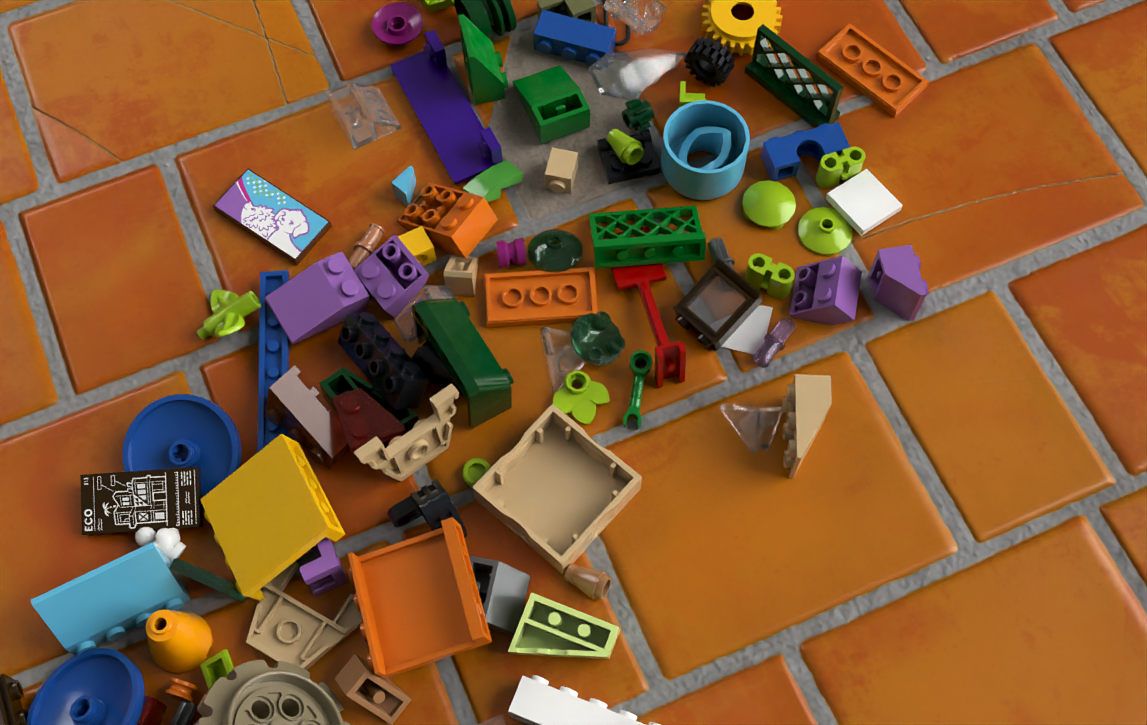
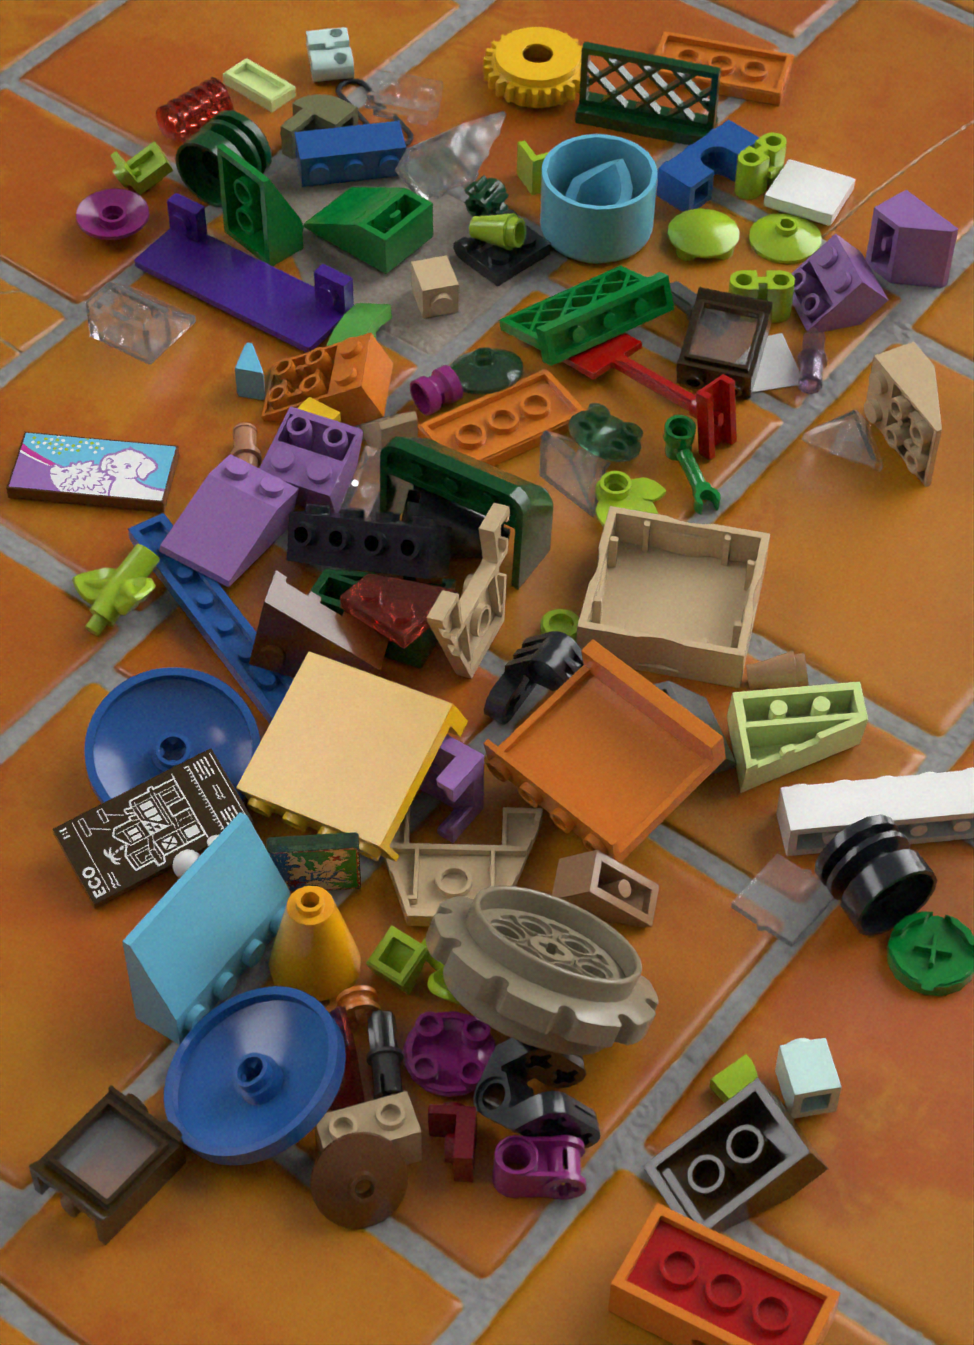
camera: 30 degrees left, 15 degrees down
black tyre [684,37,735,86] -> none

